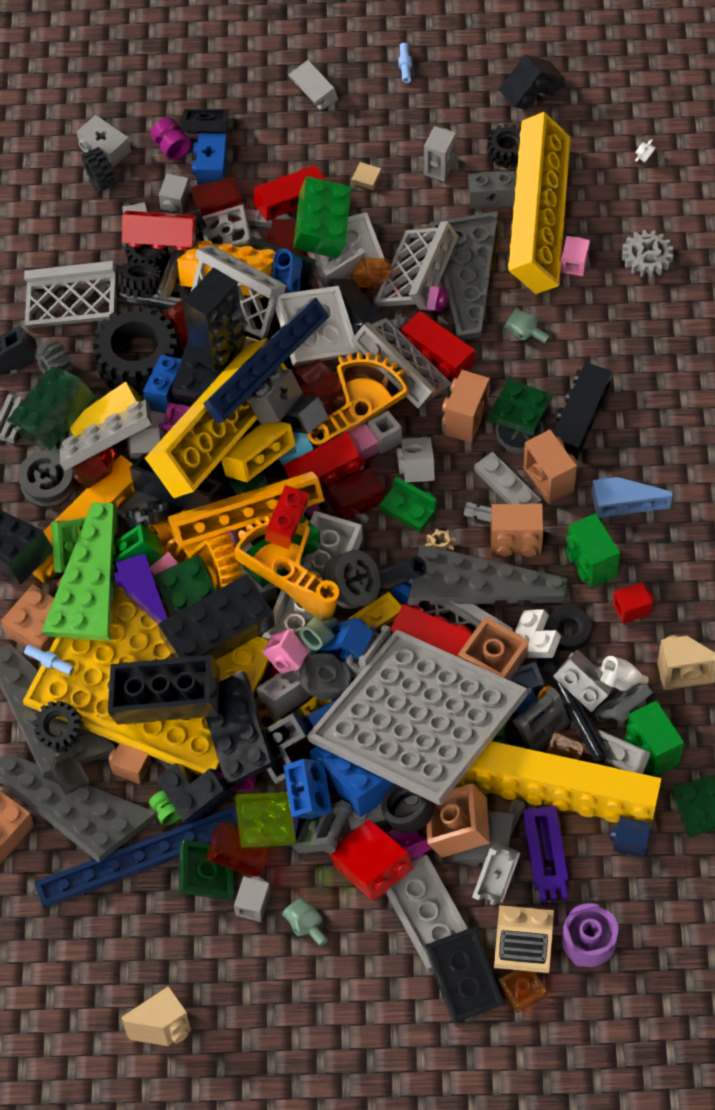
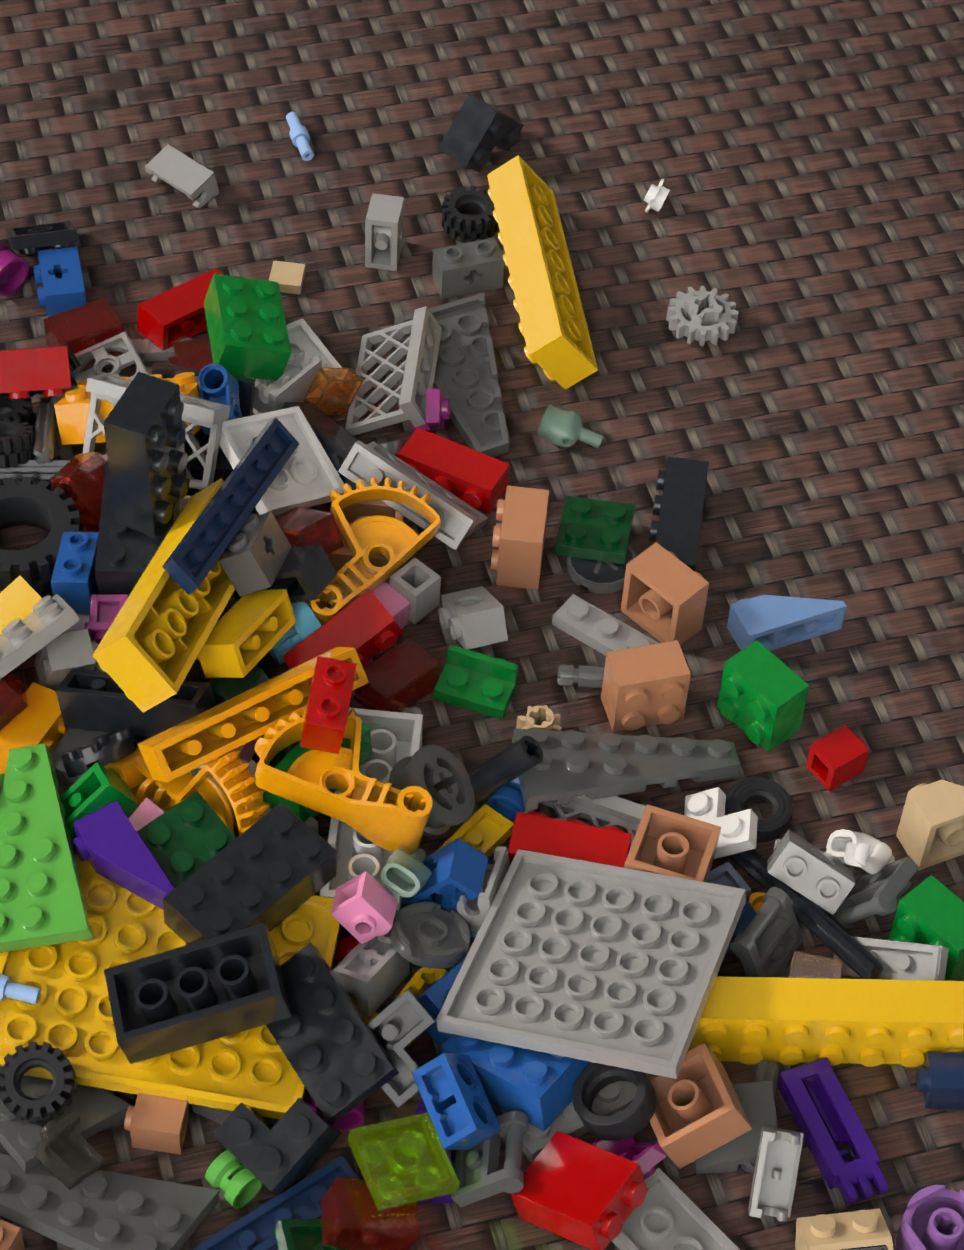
camera: 20 degrees left, 10 degrees down
light grey brick [159,174,190,214] -> none
bright pink brick [560,236,590,276] -> none

